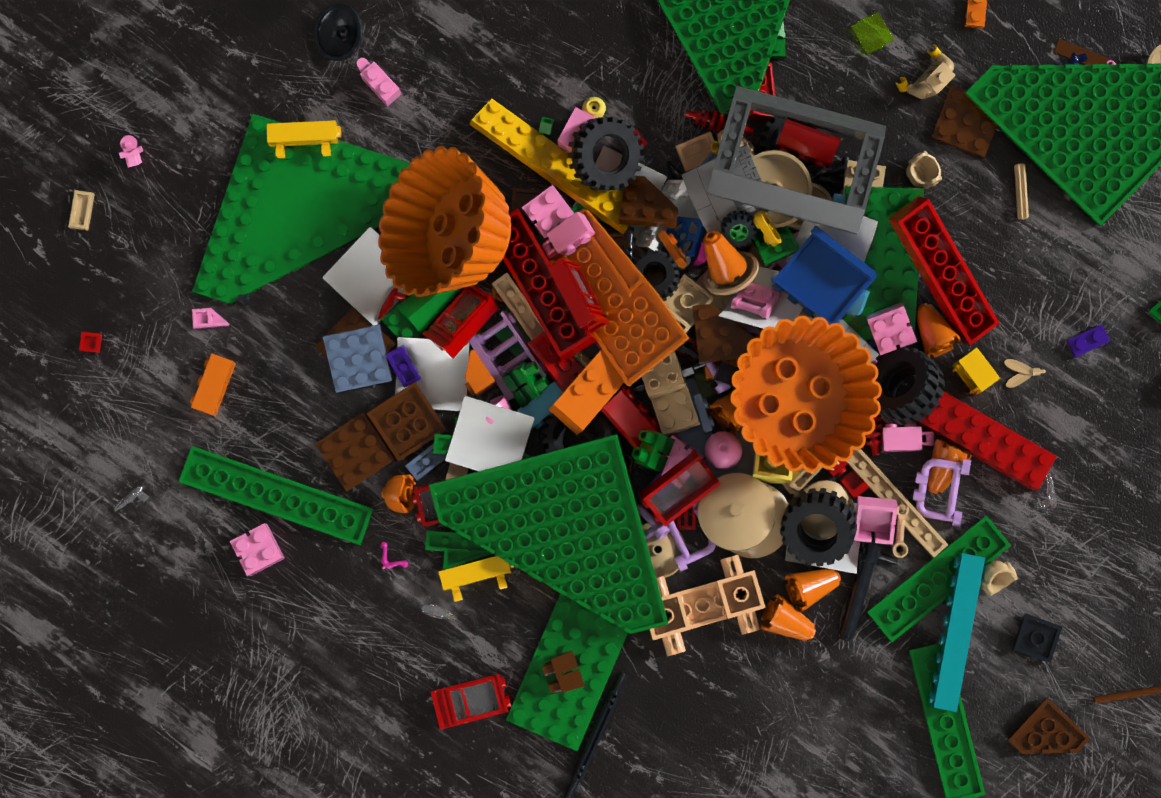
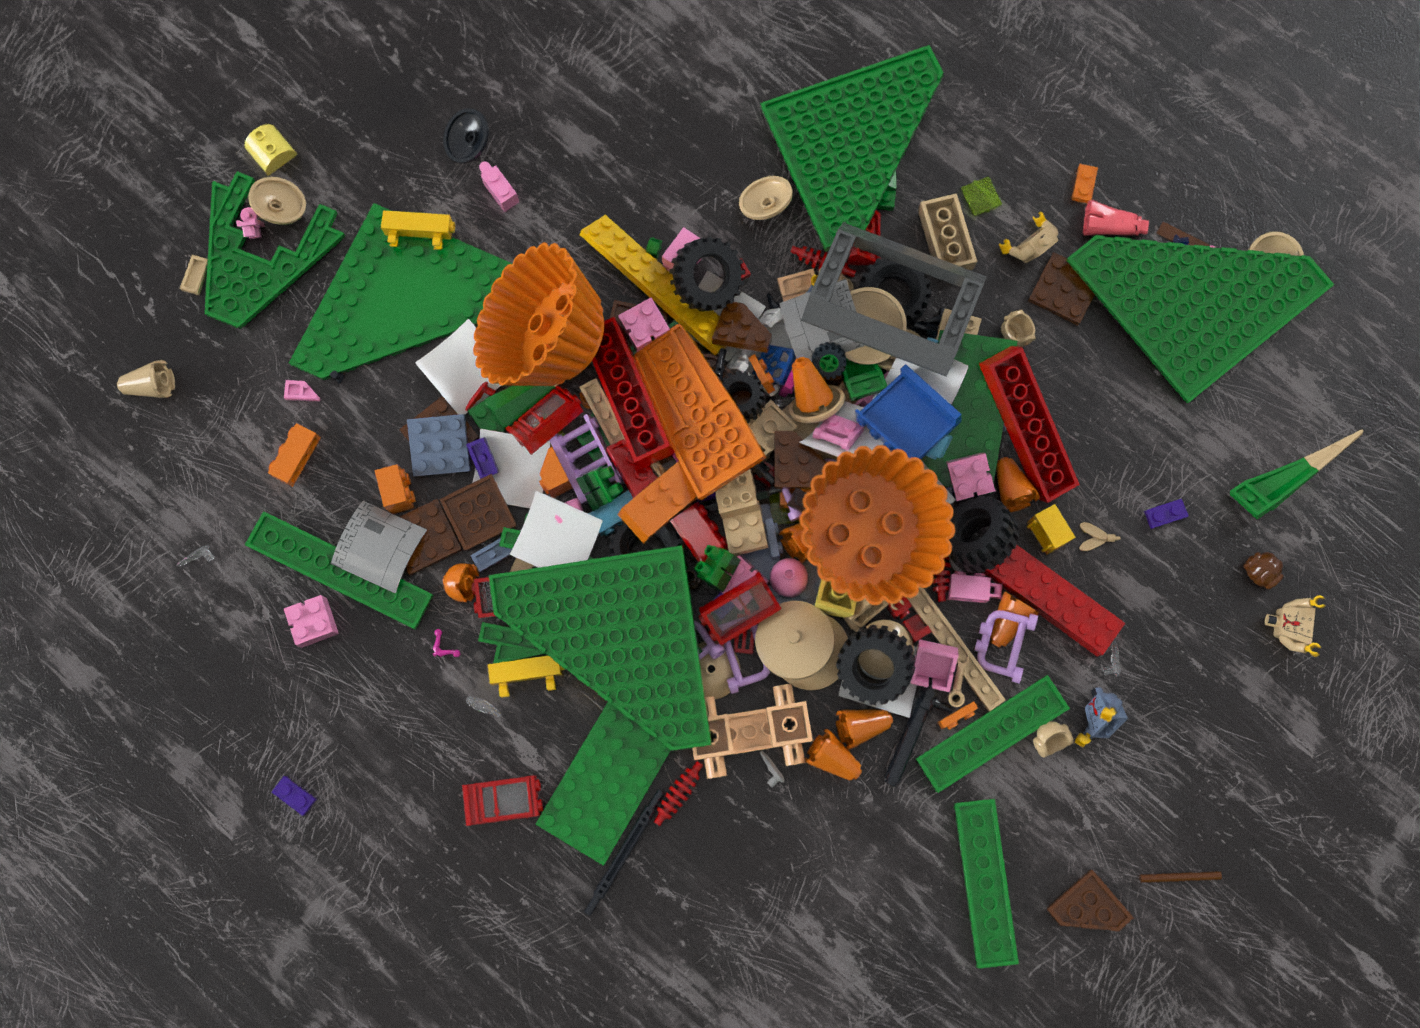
camera: 10 degrees right, 5 degrees down
red plate [79,332,102,354] -> none
bright pink brick [541,212,596,258] -> none
reddish brown hips [542,650,585,693] -> none
red door [548,258,610,332] -> none
light yellow plate [582,97,606,118] -> none
yellow plate [753,210,782,247] -> none
red slope [775,119,841,169] -> none
teal brick [928,553,985,712] -> none
black plate [1012,613,1062,663] -> none
tan axle [1014,164,1029,220] -> none
none -> tan cone [117,360,175,398]
none -> green wing [205,171,345,329]
none -> light yellow brick [245,124,297,176]
none -> tan dish [248,177,306,225]
none -> dark purple plate [272,776,317,816]
none -> light grey sticker [331,501,427,593]
none -> orange brick [375,464,416,514]
none -> red piece [654,761,703,826]
none -> tan dish [739,176,793,220]
none -> light grey bar [760,751,784,788]
none -> tan brick [918,193,977,270]
none -> orange plate [938,701,978,730]
none -> sand blue torso [1075,687,1128,747]
none -> coral piece [1083,200,1149,236]

